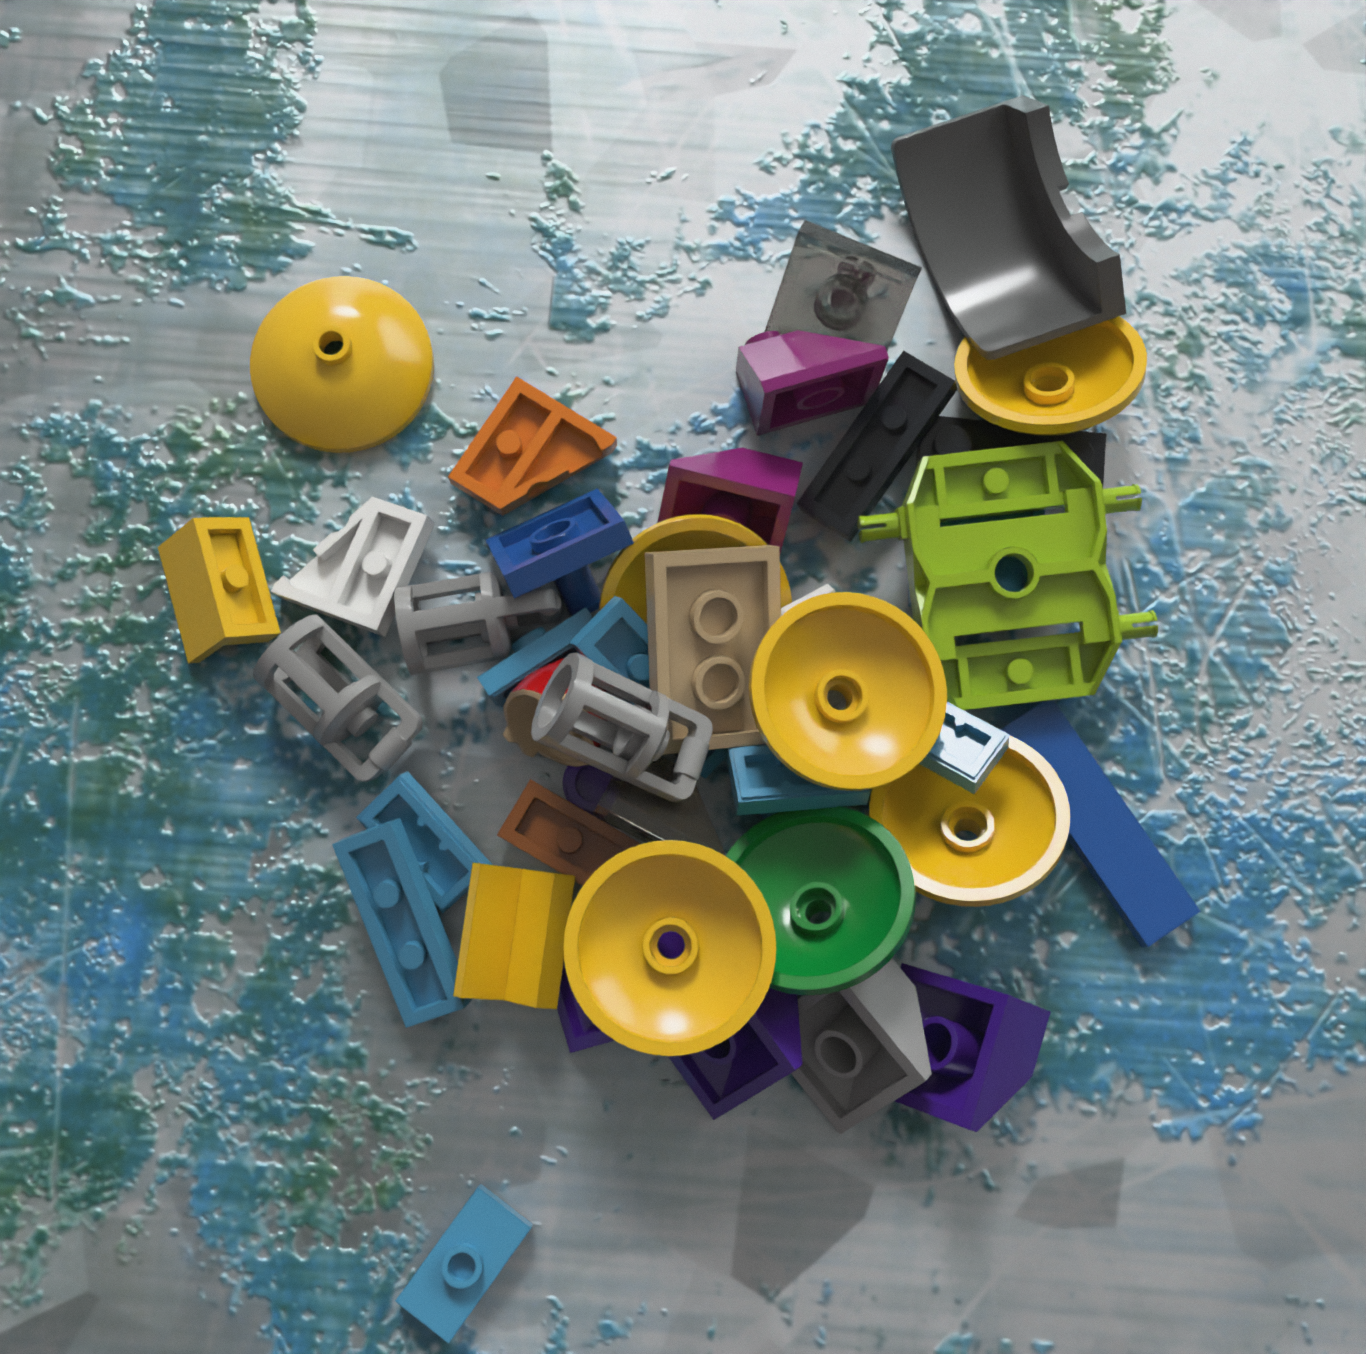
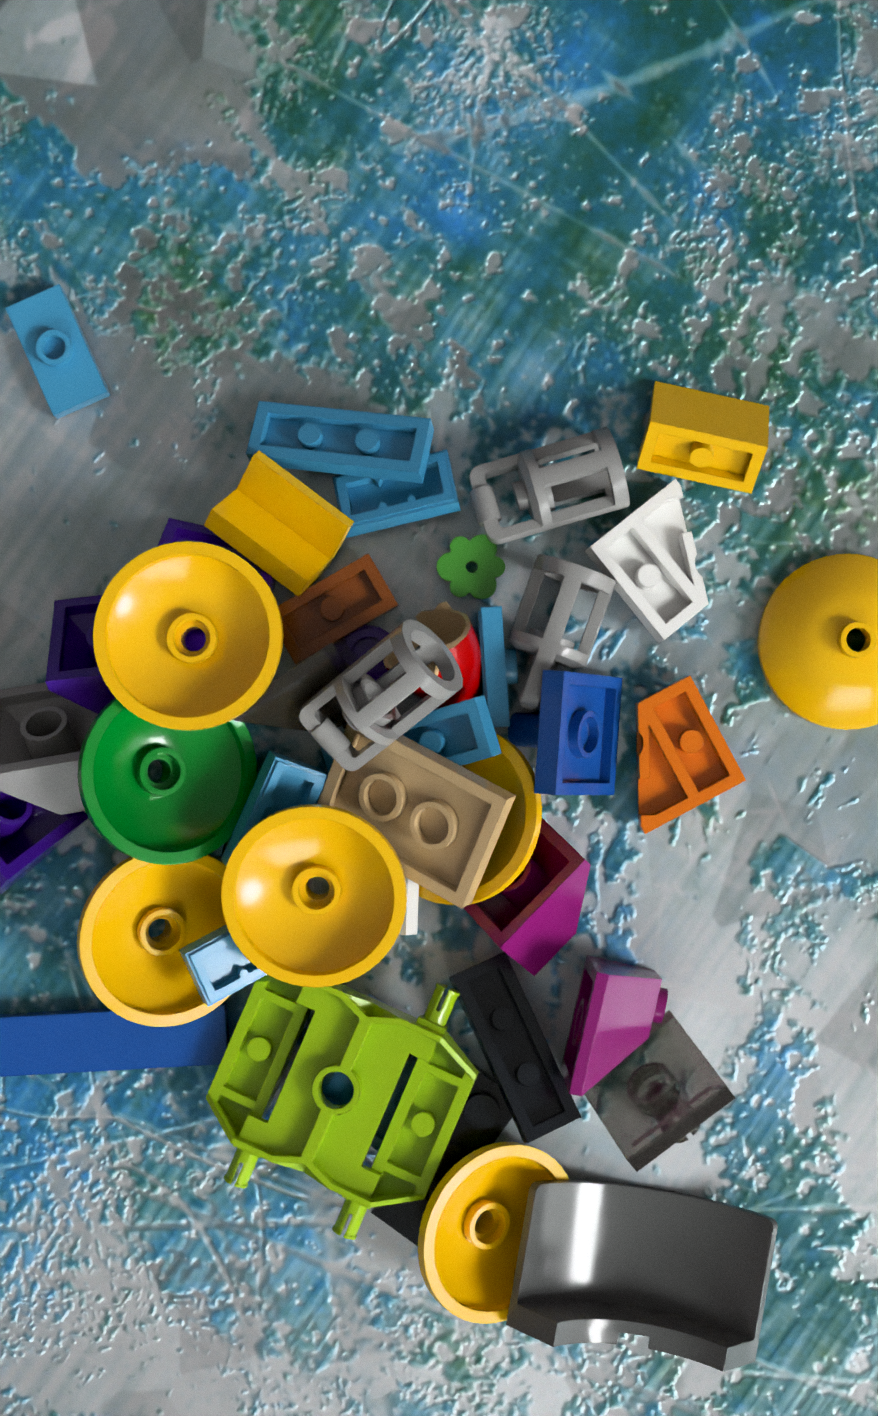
camera: 120 degrees right, 10 degrees up
none -> bright green plant [437,534,505,600]

